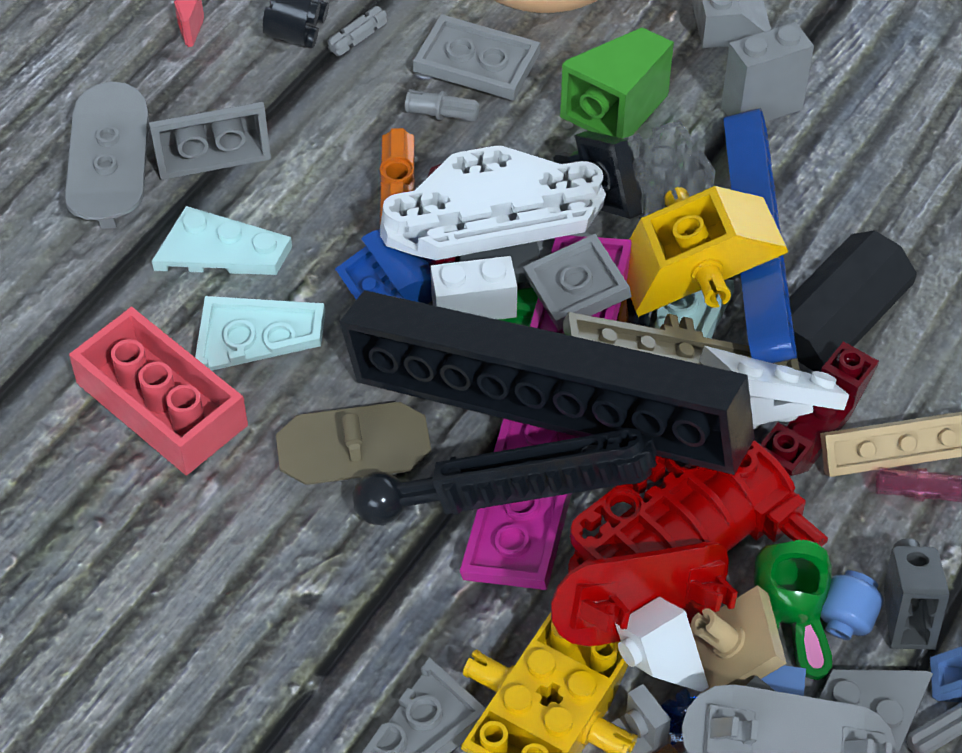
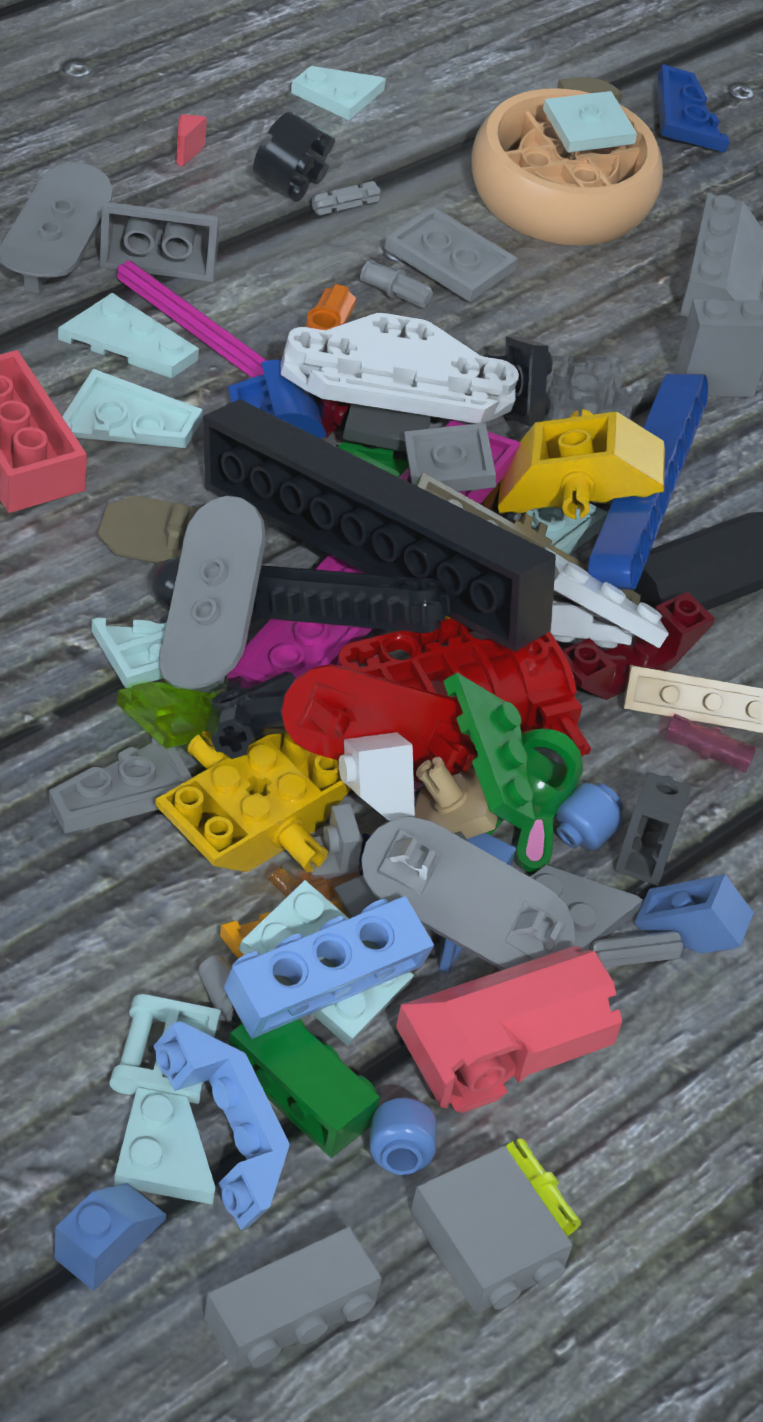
camera: 10 degrees right, 5 degrees down
white brick [431,256,517,320] -> none
bright green slope [560,27,674,141] -> none
none -> light aqua wing [91,618,167,690]
none -> dark pink axle [117,260,268,378]
none -> clear neon green plate [117,681,217,749]
none -> light grey piece [159,496,266,690]
none -> black piece [210,671,296,759]
none -> green wing [443,673,535,829]

